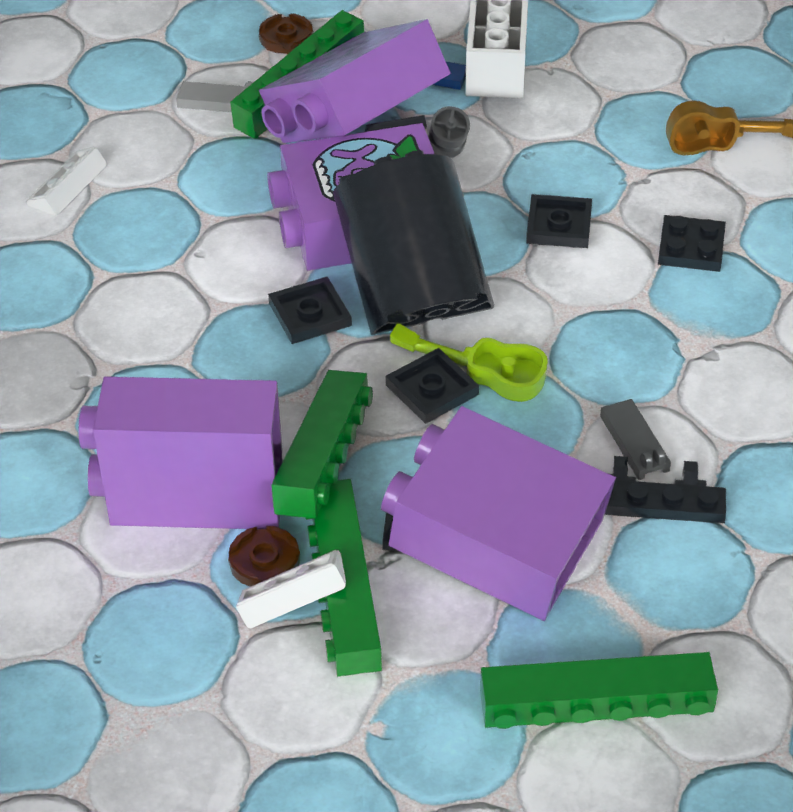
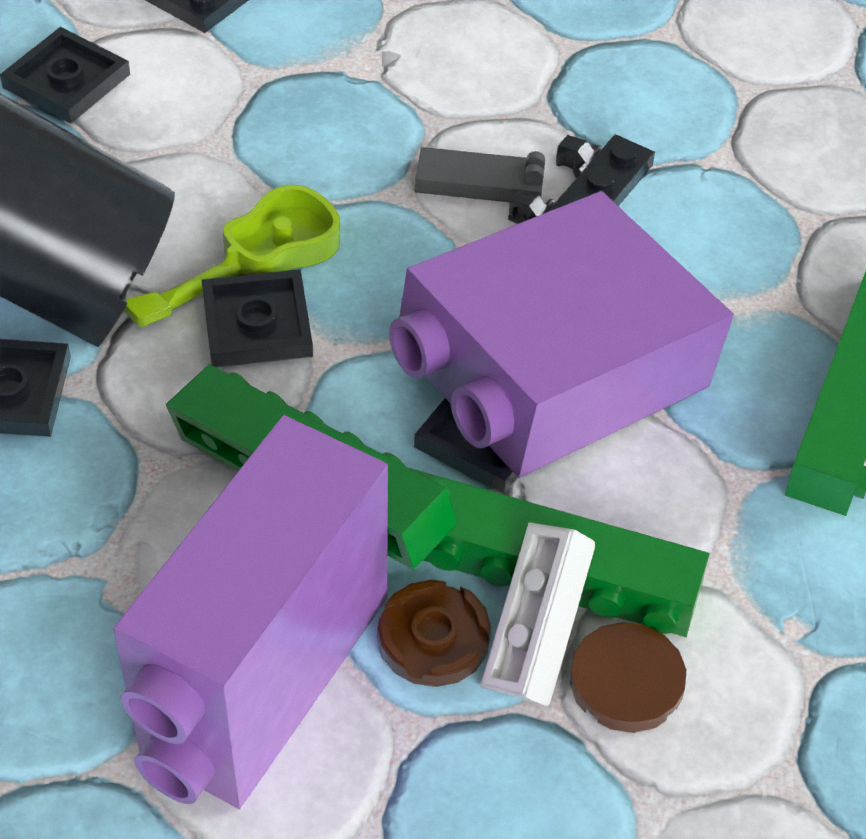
camera: 65 degrees left, 5 degrees up
none -> reddish brown tile [570,622,687,733]

